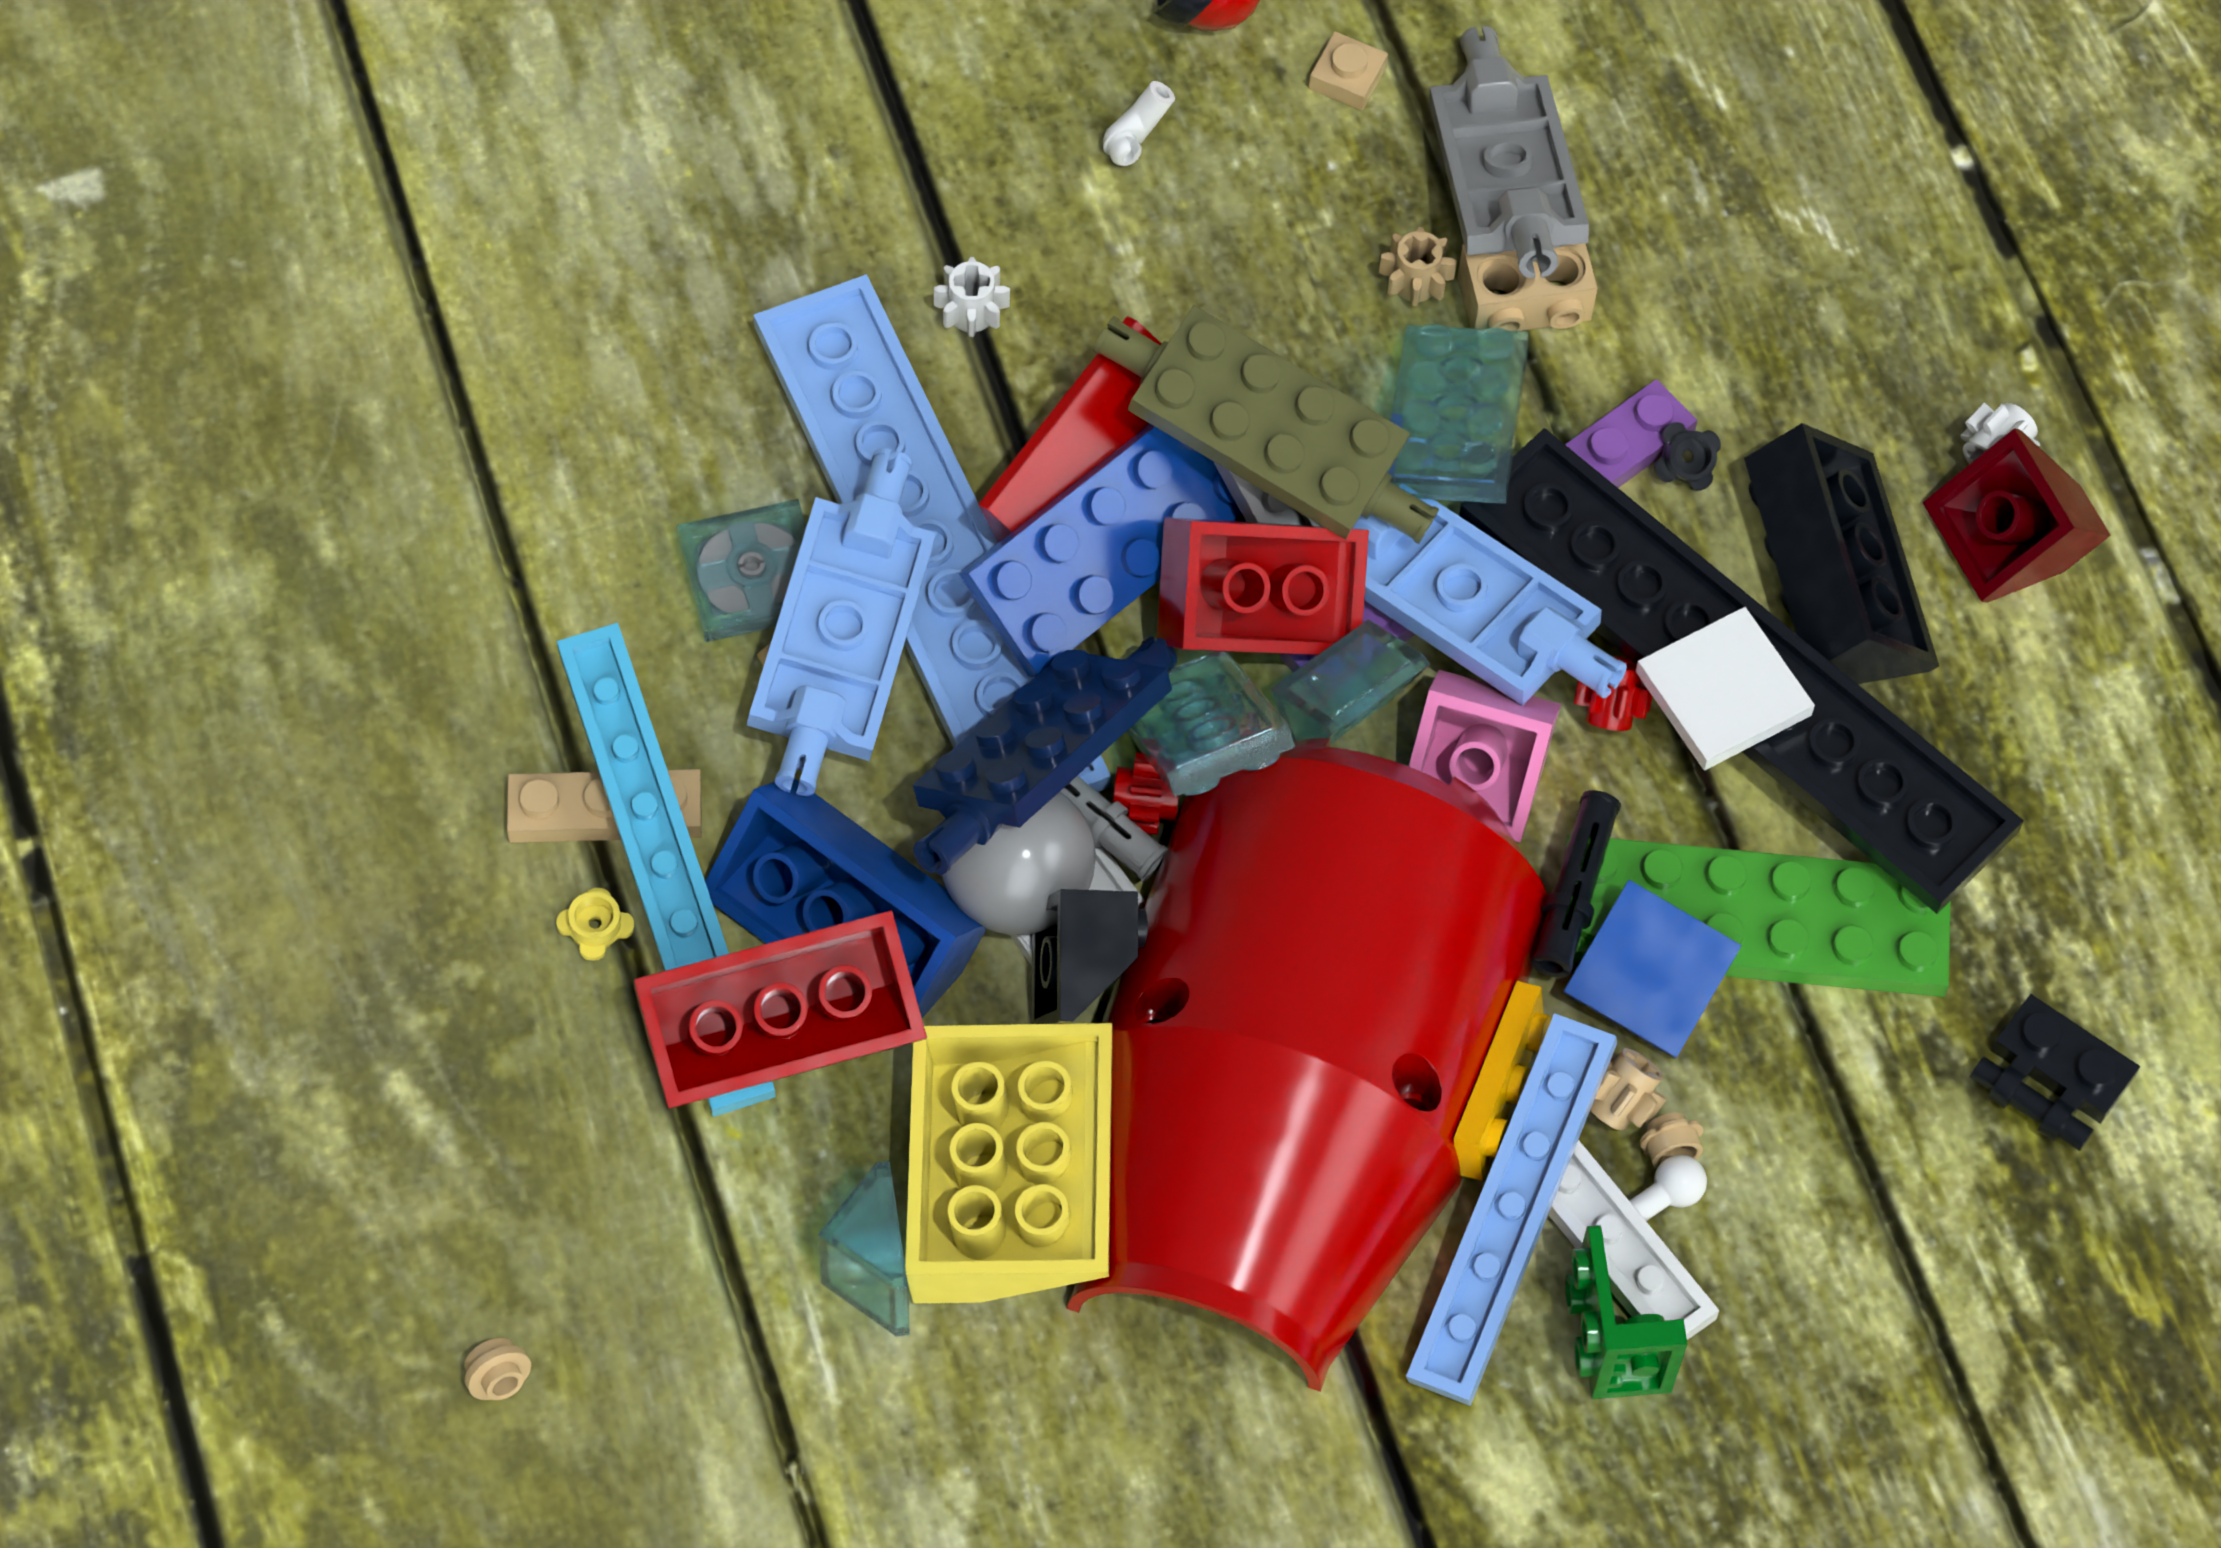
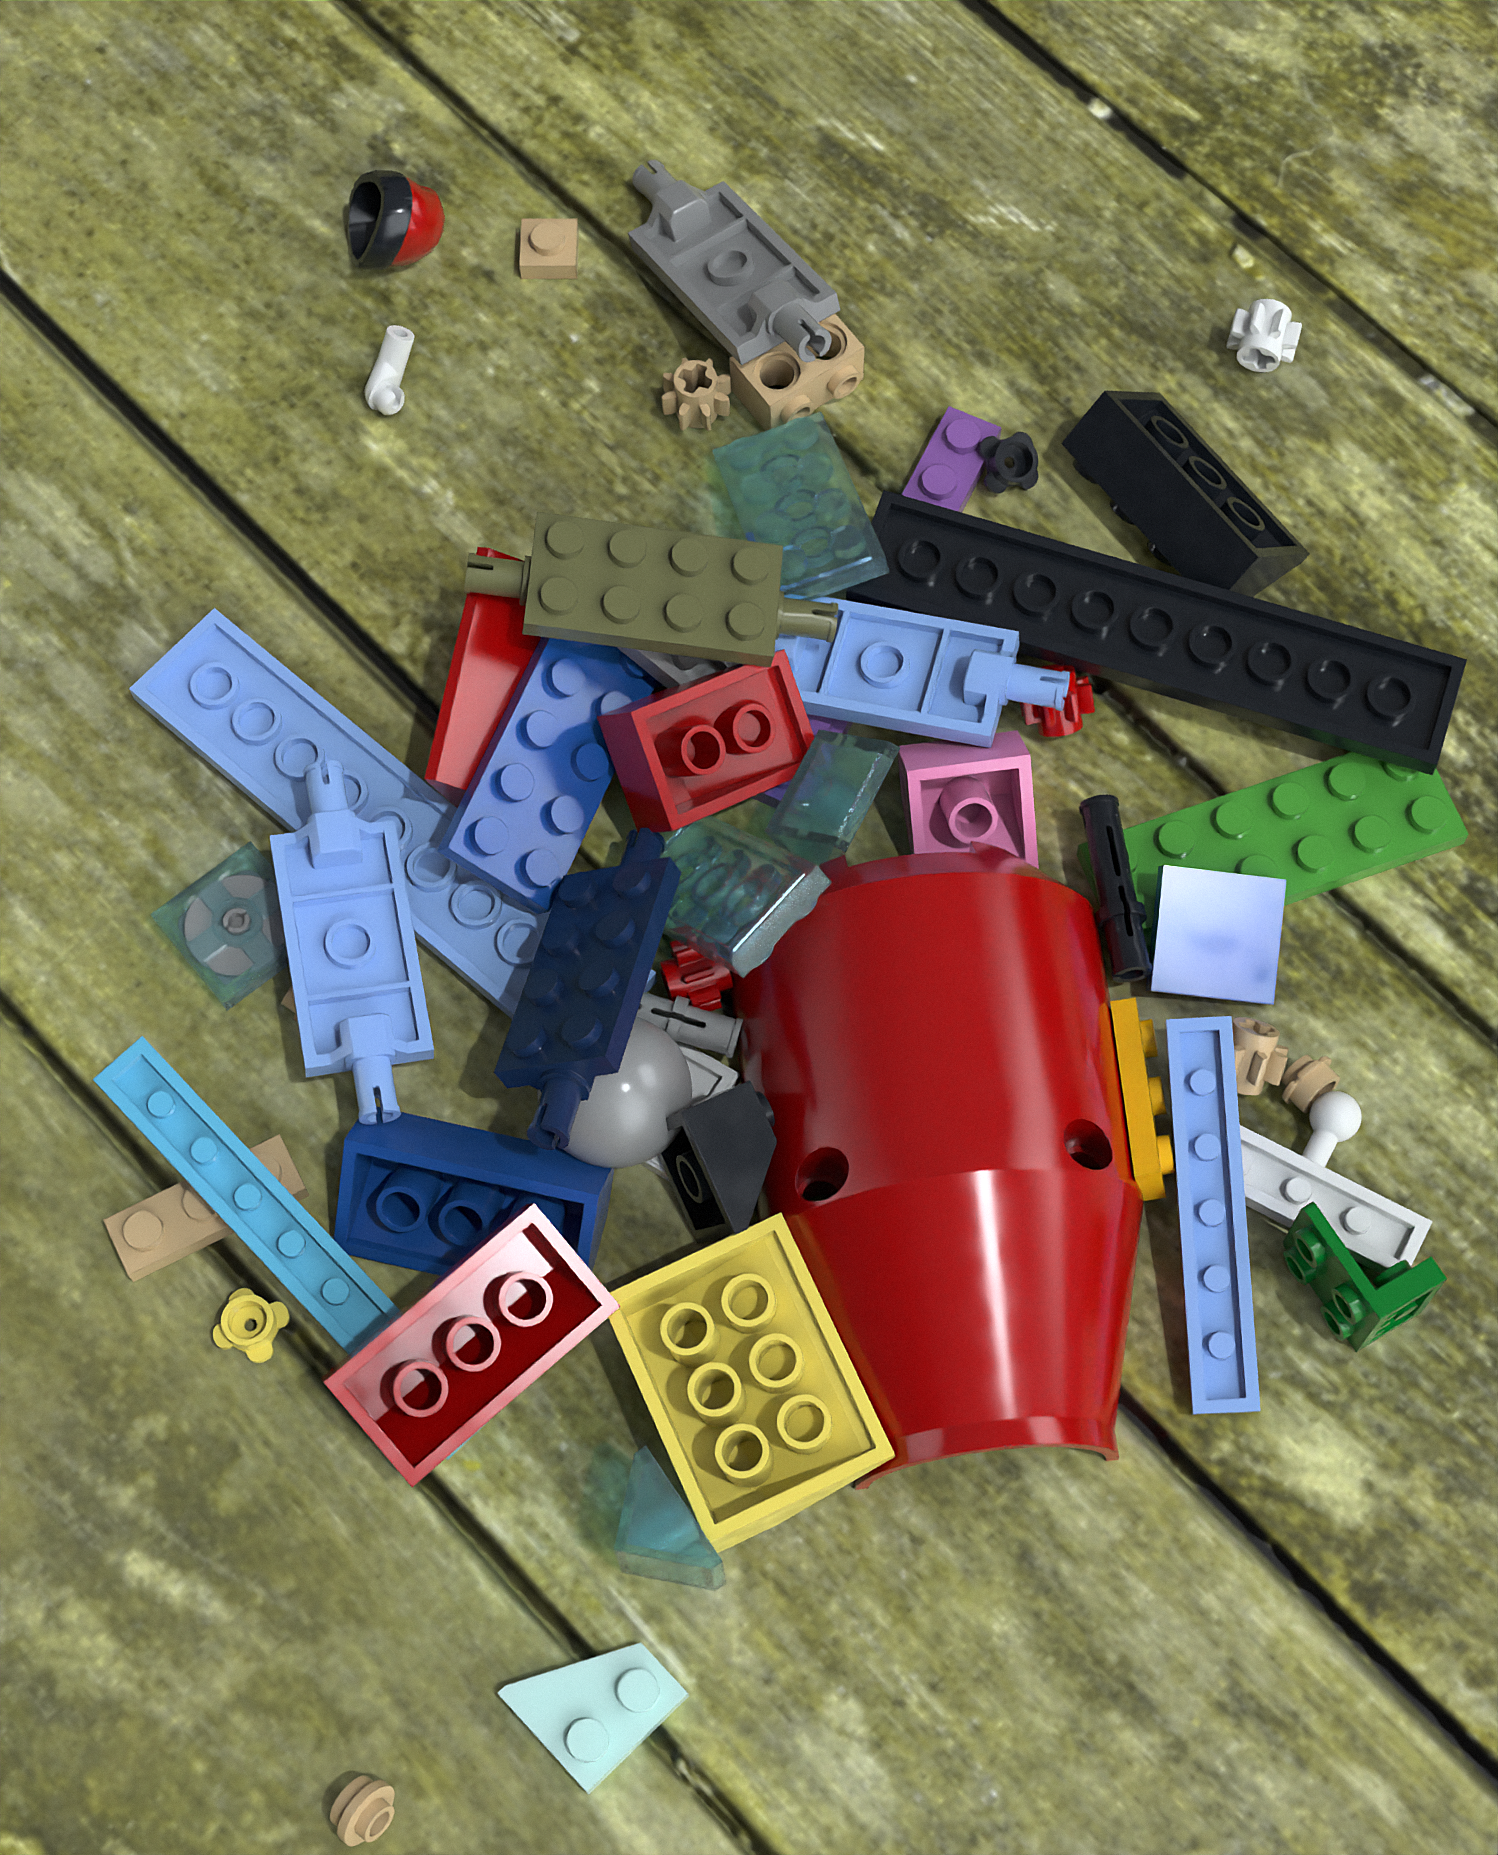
camera: 20 degrees left, 5 degrees up
white gear [934,257,1010,337] -> none
white tile [1635,607,1815,771] -> none
dark red slope [1922,428,2111,603] -> none
none -> light aqua wing [498,1643,689,1795]

